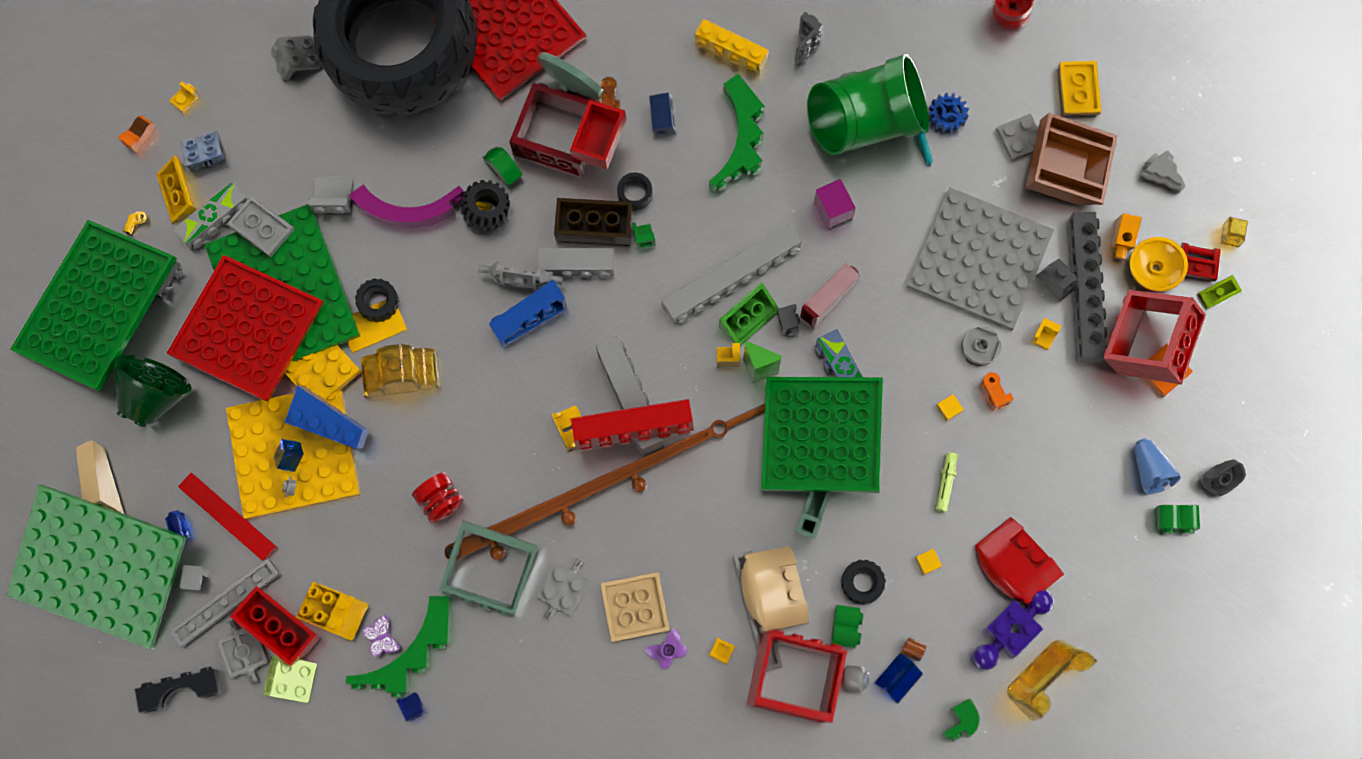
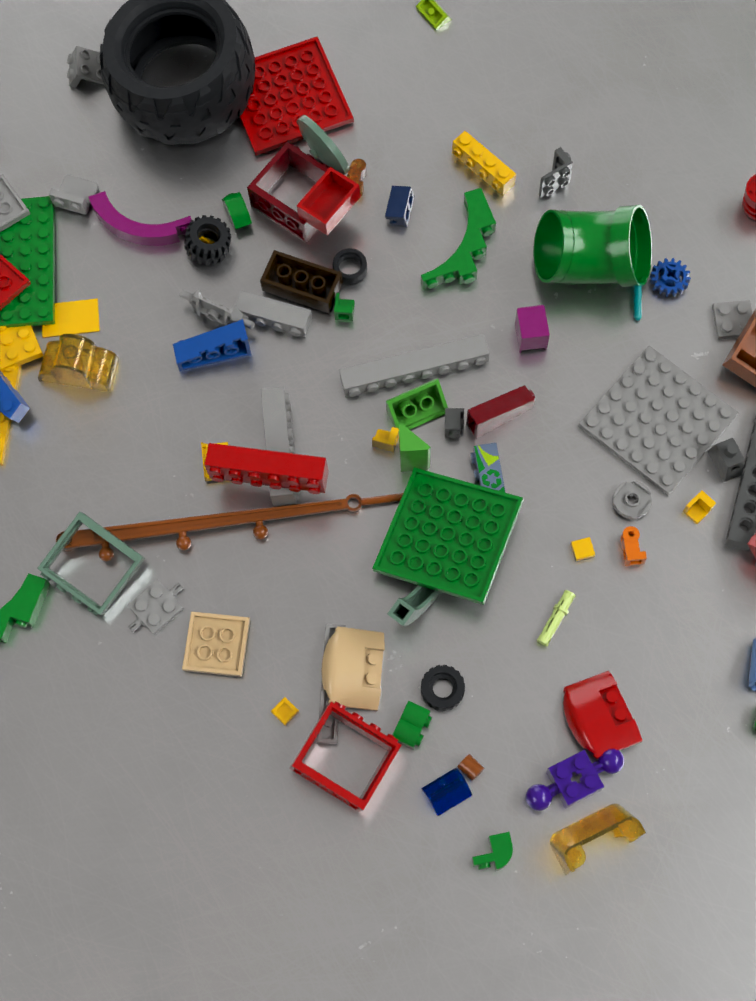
camera: 20 degrees right, 5 degrees down
black tyre [355,278,399,322] -> none
red wheel [412,472,464,523] -> none
medium lavender animal [645,628,687,669] -> none
light grey head [841,665,869,693] -> none
yellow tile [915,548,942,575] -> none

